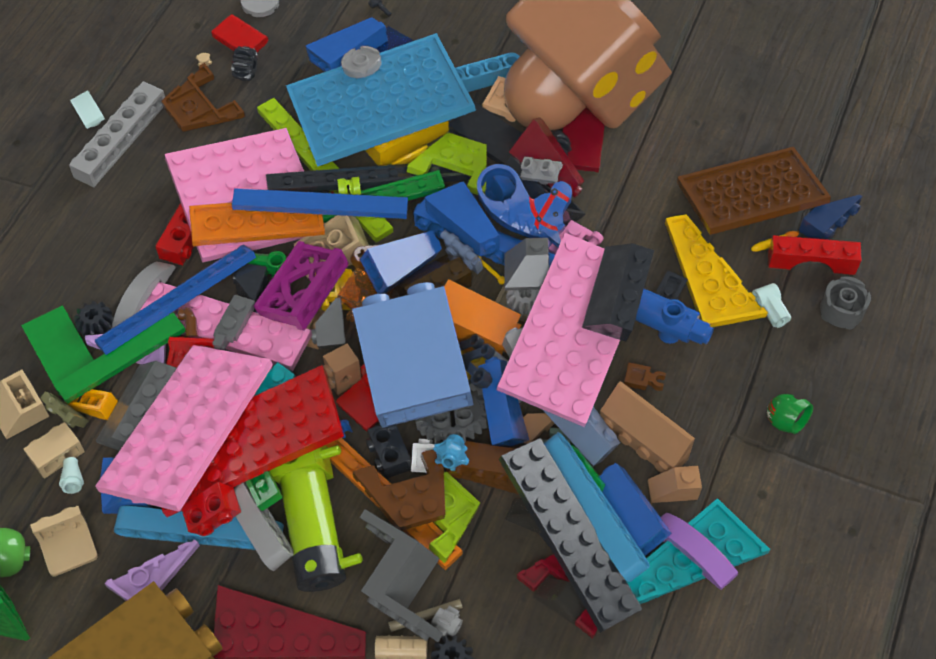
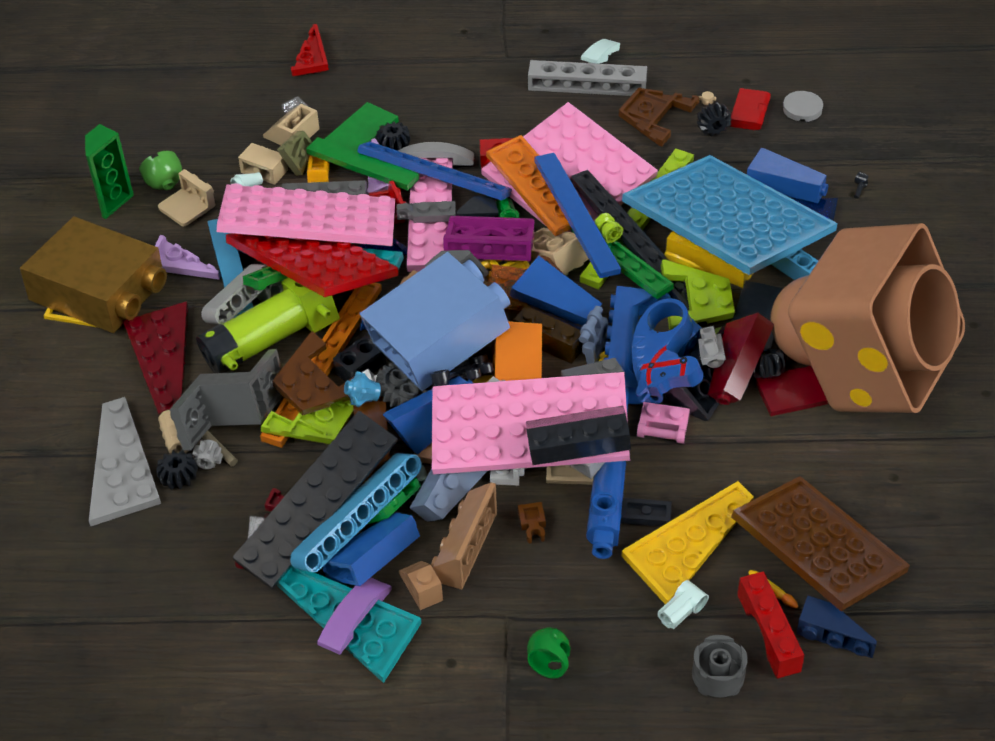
camera: 70 degrees right, 10 degrees down
reddish brown arm [177,307,197,337] -> none
red brick [181,482,241,536] -> none
light grey tile [341,46,382,78] -> none
blue slope [425,181,500,257] -> none

